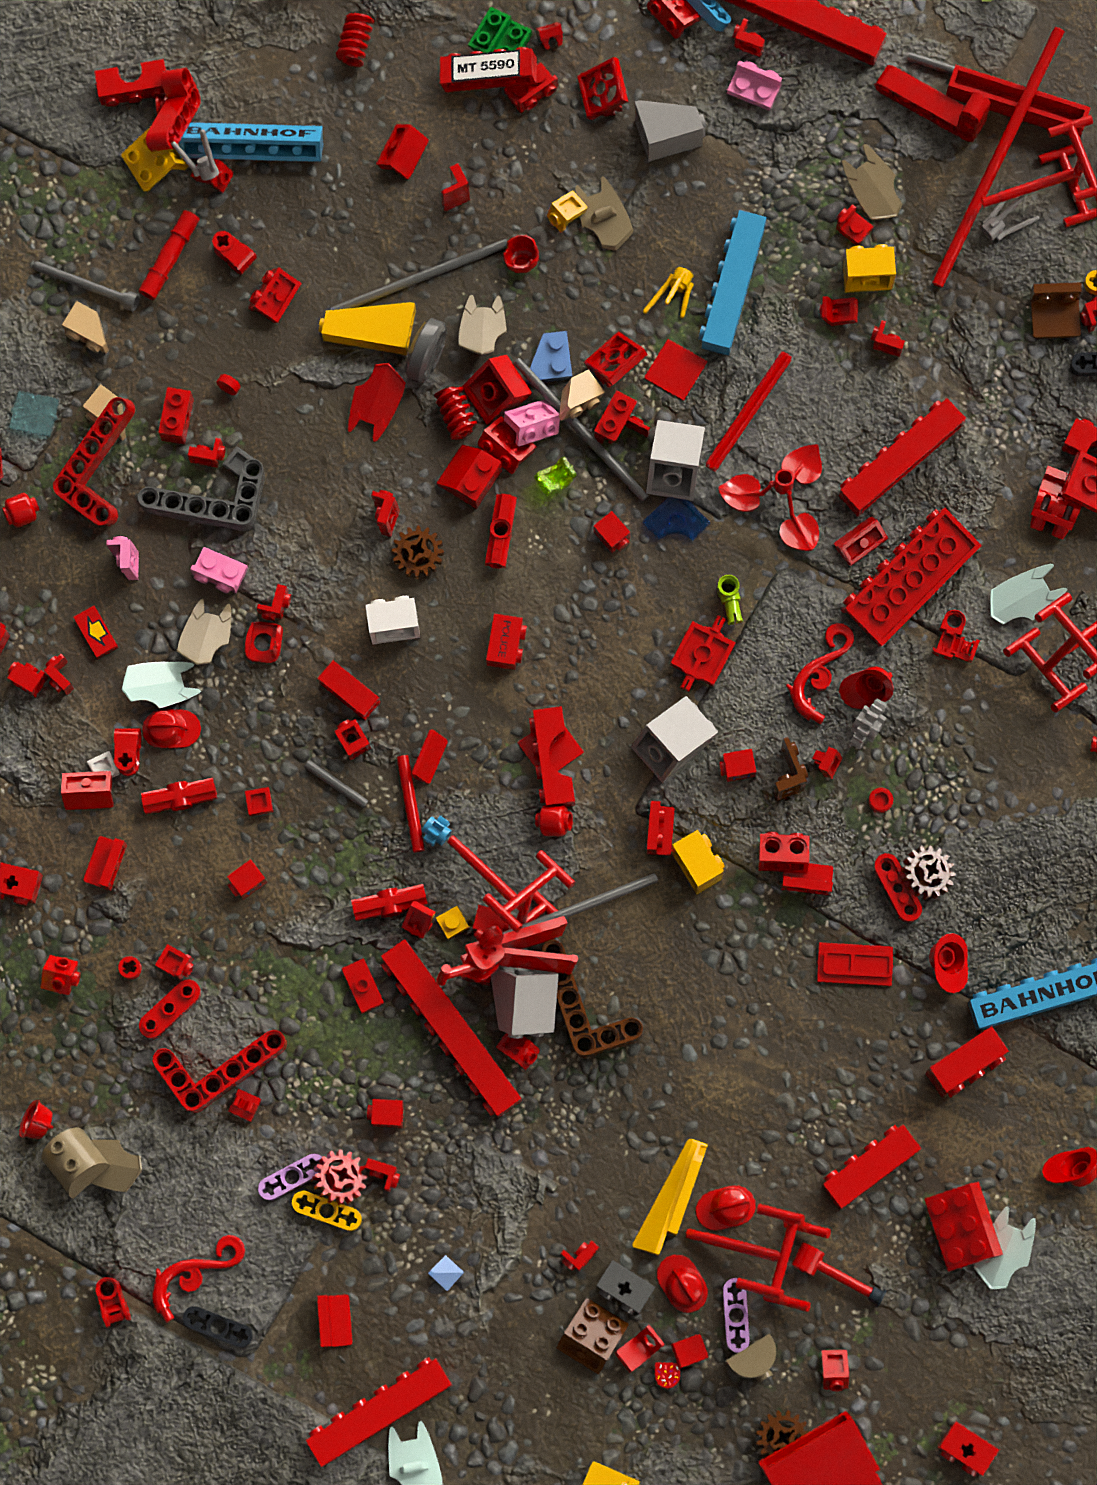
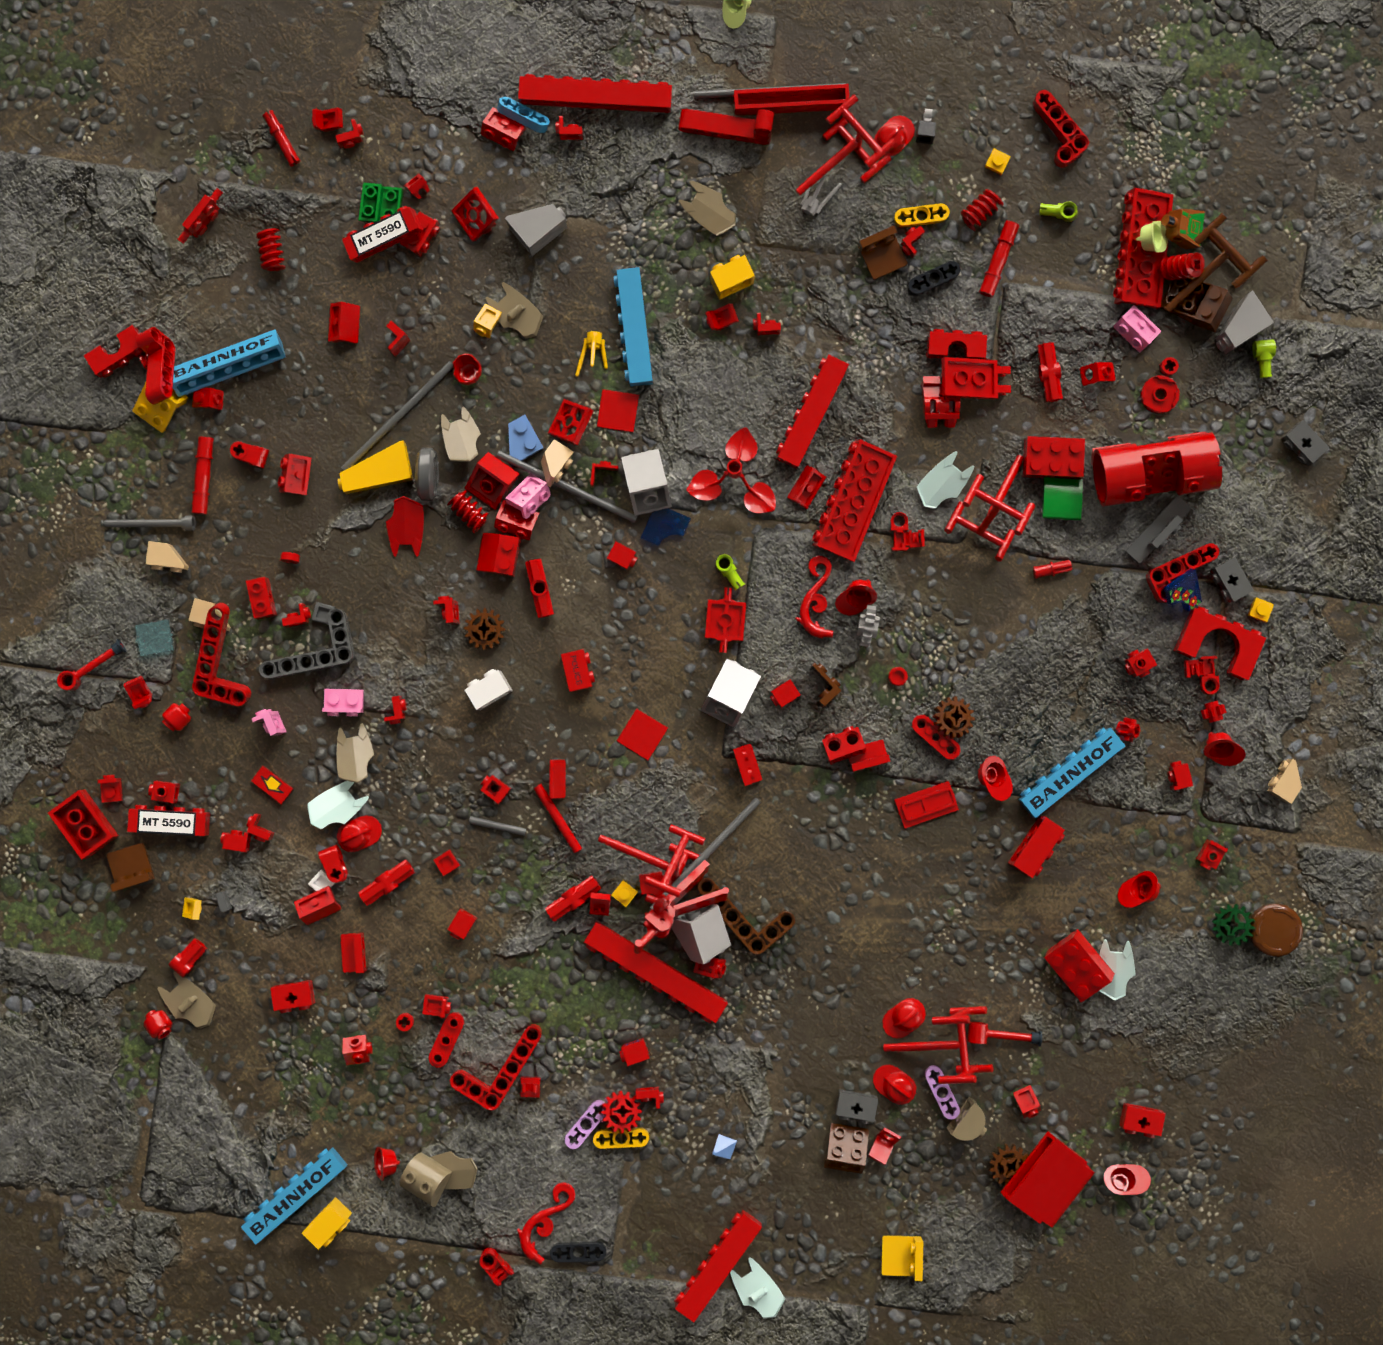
camera: 25 degrees left, 10 degrees up
light grey plant [172,129,219,181] -> none
red piece [244,622,283,663] -> none
red piece [317,660,381,721] -> none
red panel [317,1294,353,1348] -> none
red plate [341,958,385,1014] -> none
dark azure gear [421,815,452,846] -> none
red arch [529,706,575,807] -> none
clear neon green bracket [534,457,577,496] -> none
red head [535,805,573,836] -> none
red bracket [560,1241,600,1272] -> none
red bracket [594,390,637,444] -> none
yellow wedge [633,1139,708,1256] -> none
red tile [655,1362,680,1388] -> none
red slope [671,1334,708,1368] -> none
yellow brick [672,830,725,894] -> none
red axle [706,351,792,472] -> none
bright pink bracket [727,61,782,111] -> none
red tile [812,747,842,779] -> none
red brick [822,1125,922,1210] -> none
red bracket [836,205,874,246] -> none
red piece [932,27,1065,288] -> none

